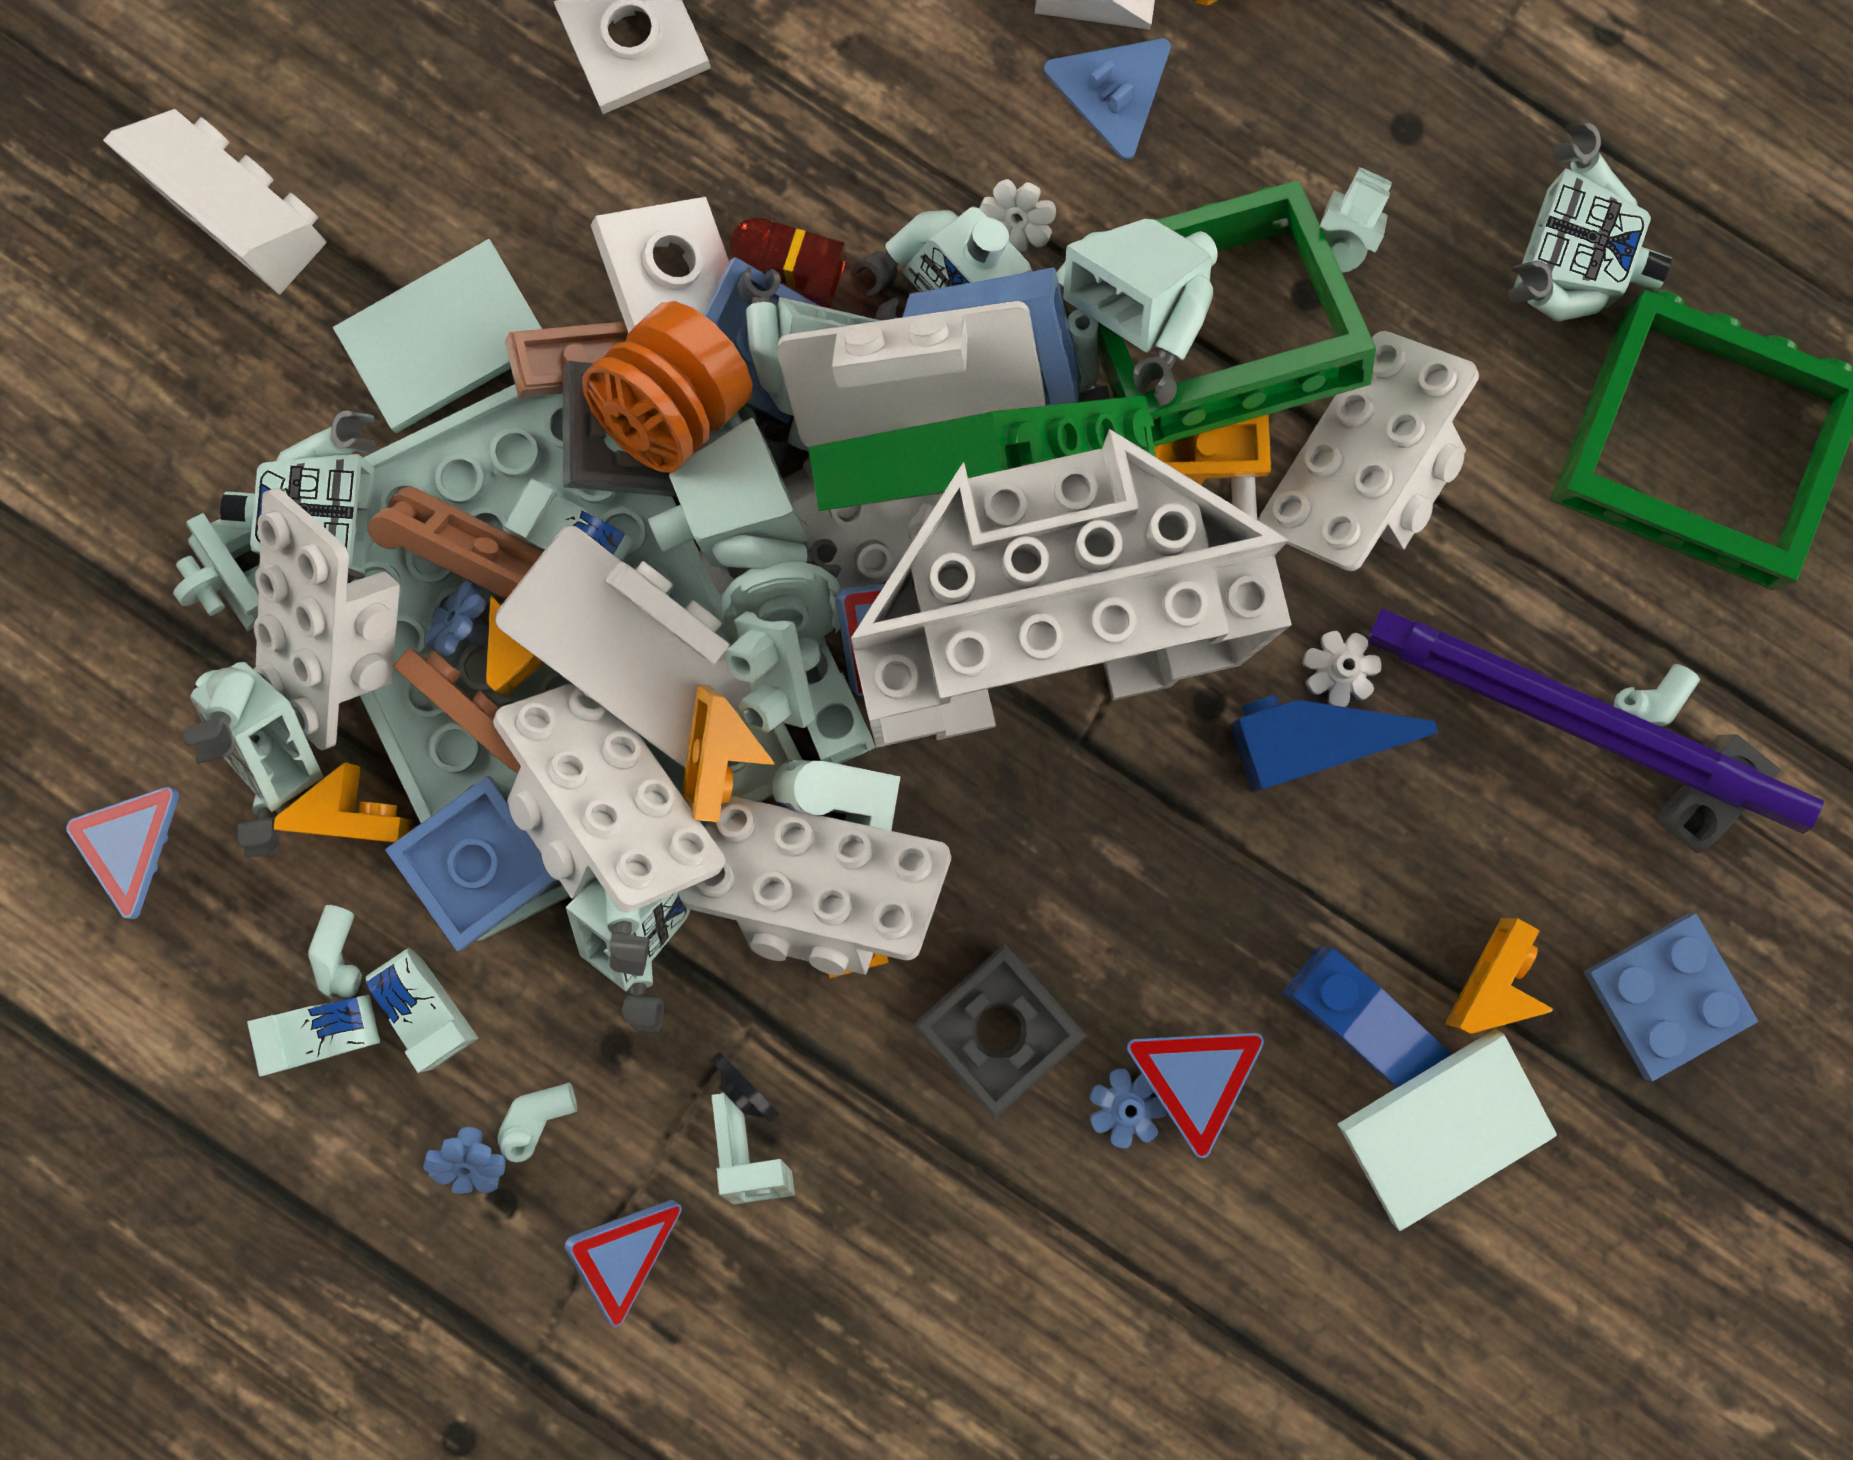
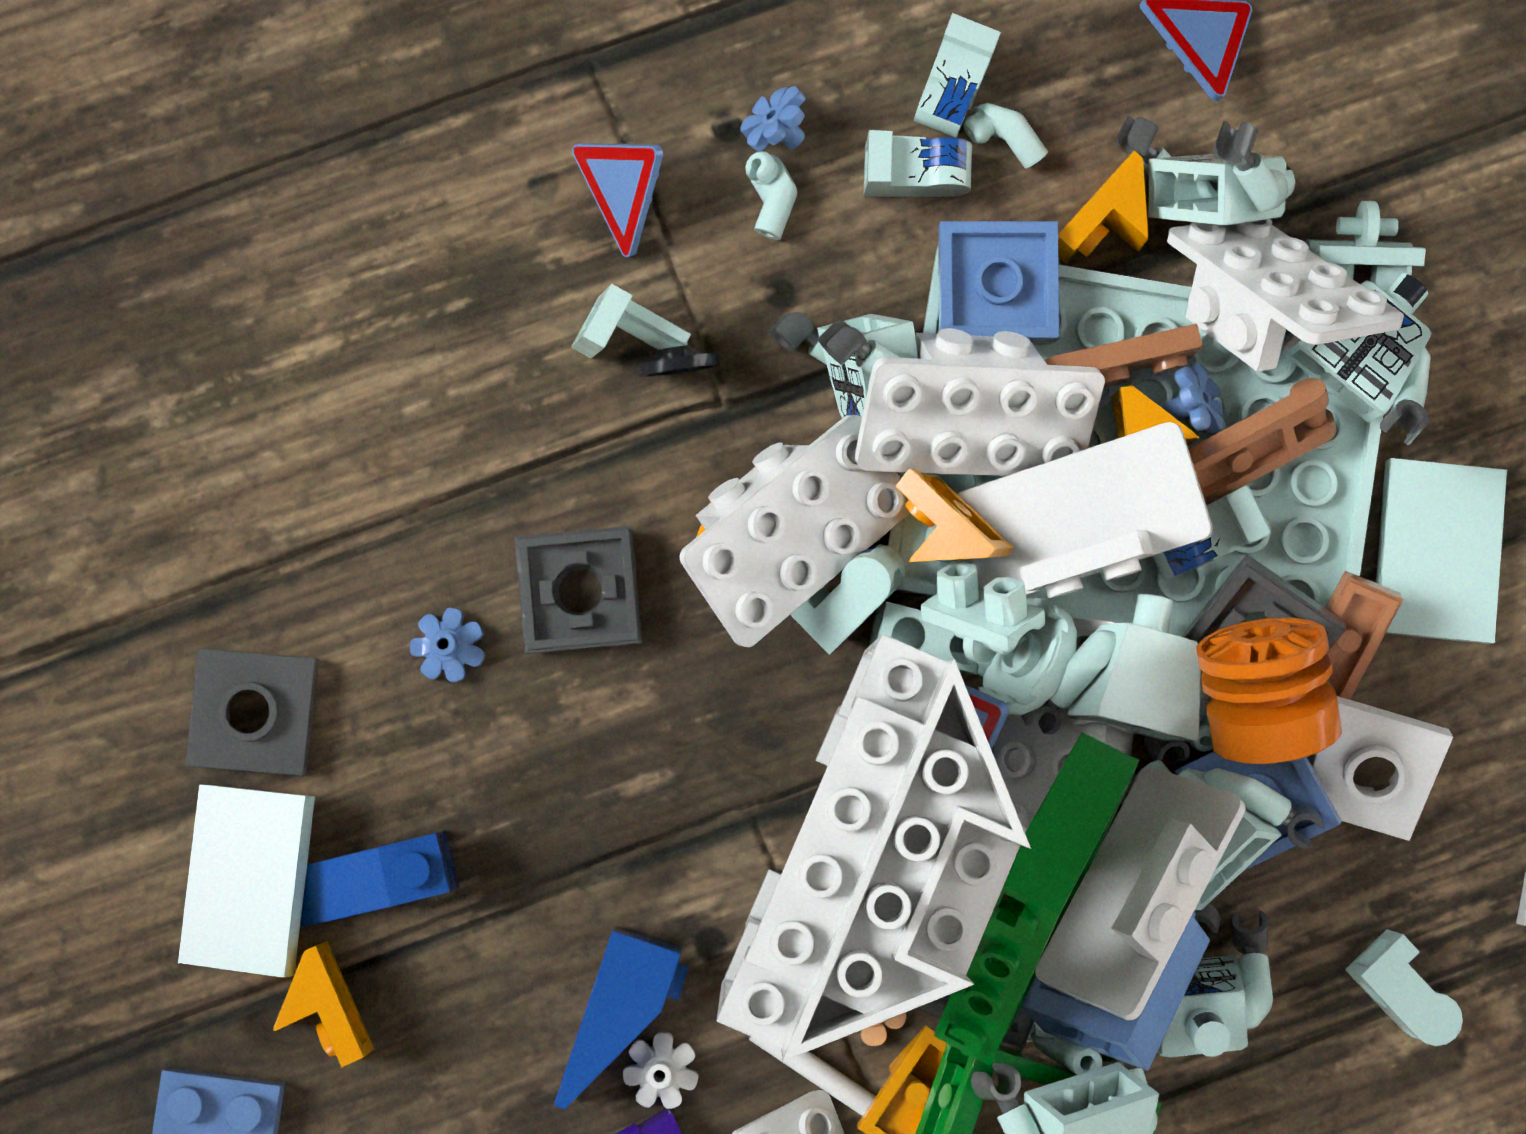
camera: 125 degrees right, 0 degrees up
clear red leg [730,218,846,309] -> none
white plant [979,179,1056,252] -> none
piece [1127,1033,1264,1158] -> none
none -> dark grey piece [185,648,319,776]
none -> light aqua leg [1345,929,1463,1046]

